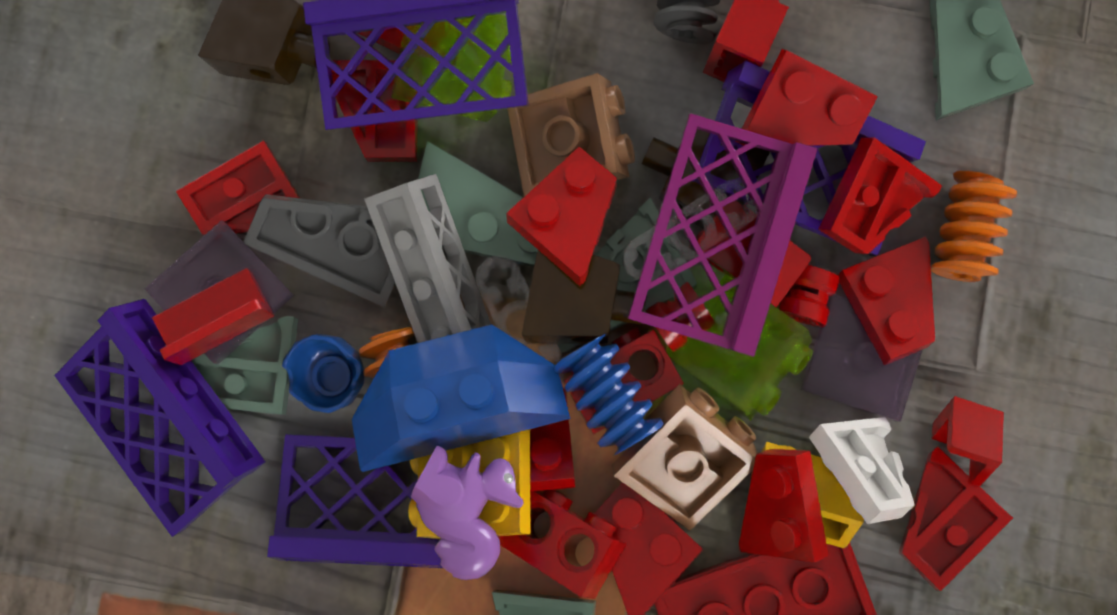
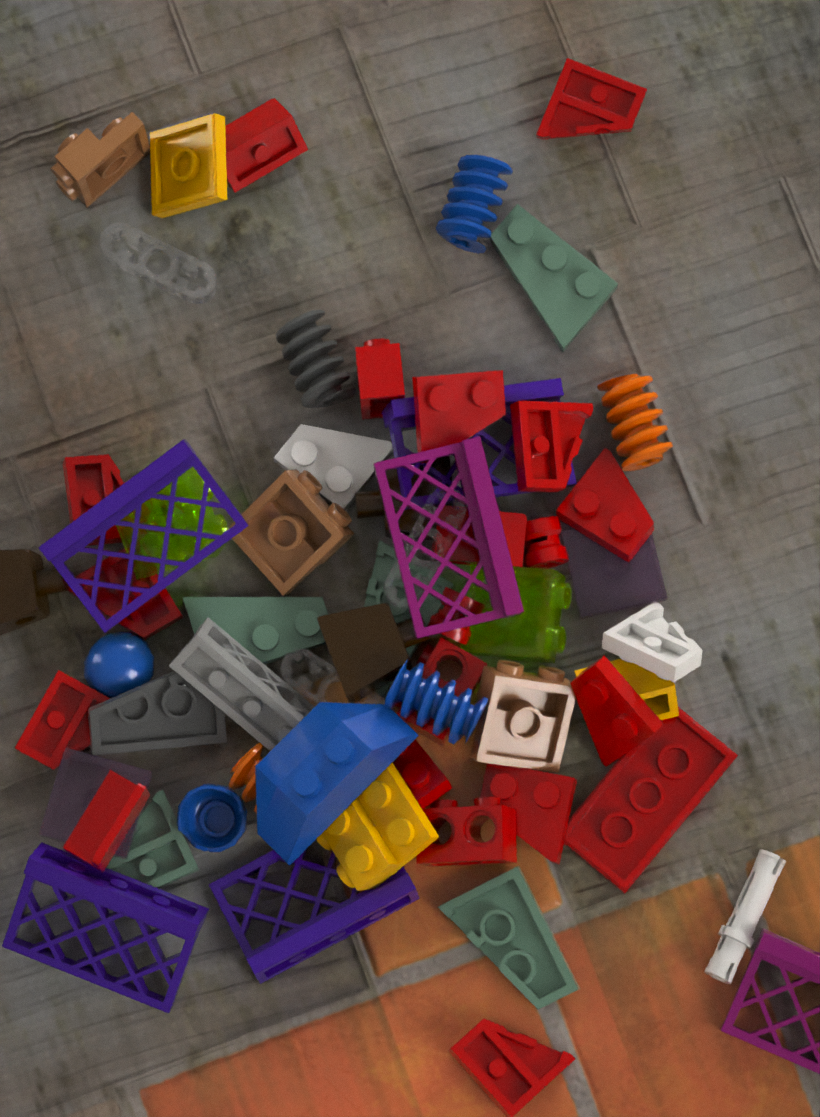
camera: 30 degrees left, 5 degrees down
medium lavender animal [411,446,524,580] -> none
red wing [506,147,617,286] -> none
red wing [899,446,1013,591] -> none
red panel [931,396,1004,487] -> none
none -> blue hair [84,632,154,699]
none -> white wing [274,424,393,511]

